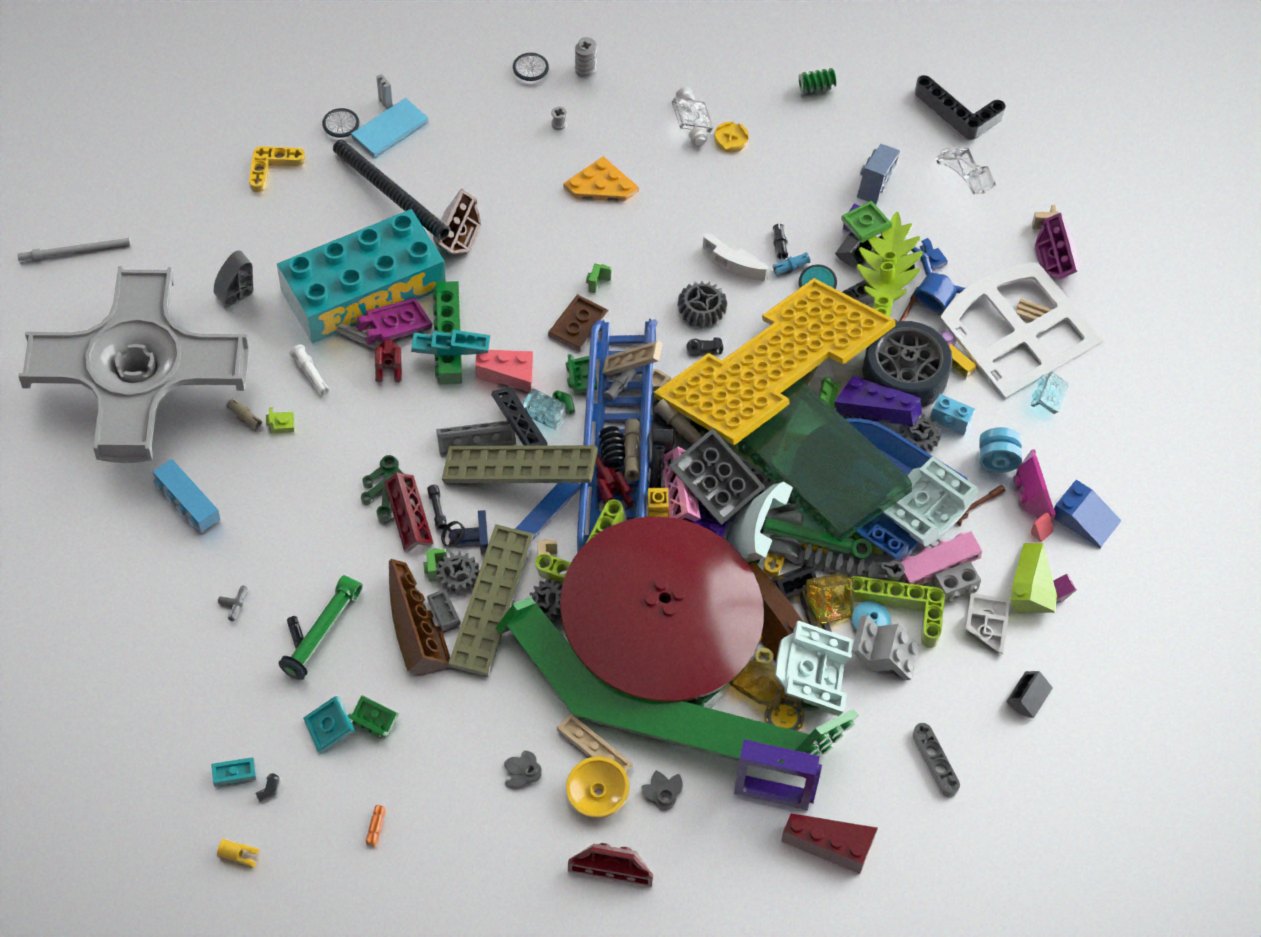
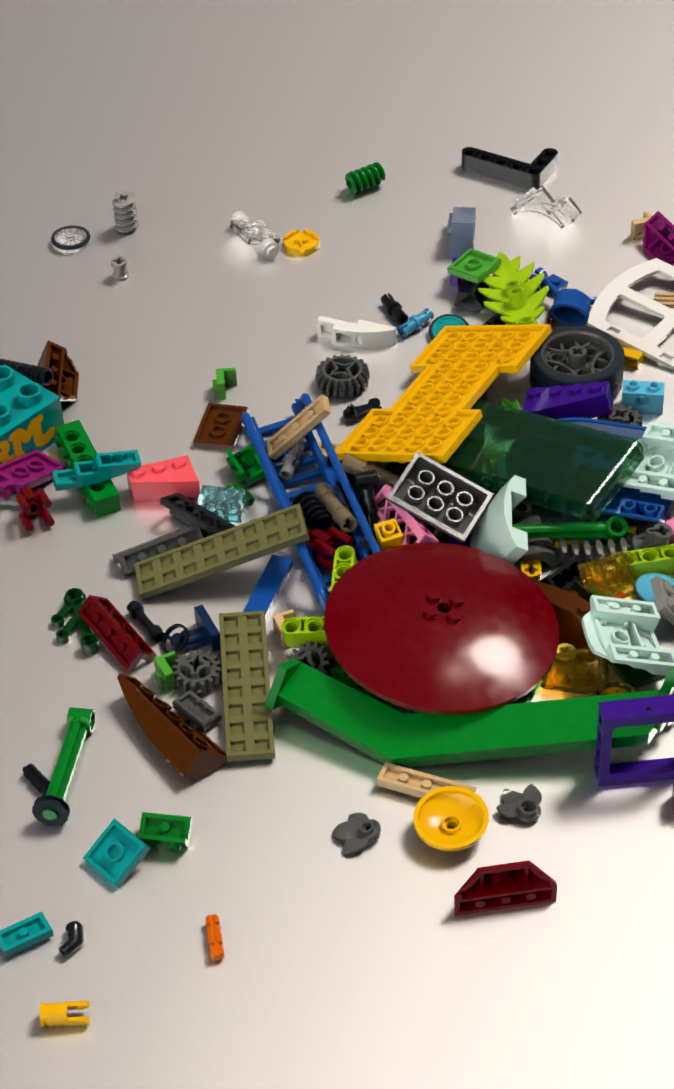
camera: 15 degrees left, 15 degrees down
light orange plate [563,156,639,201] -> none

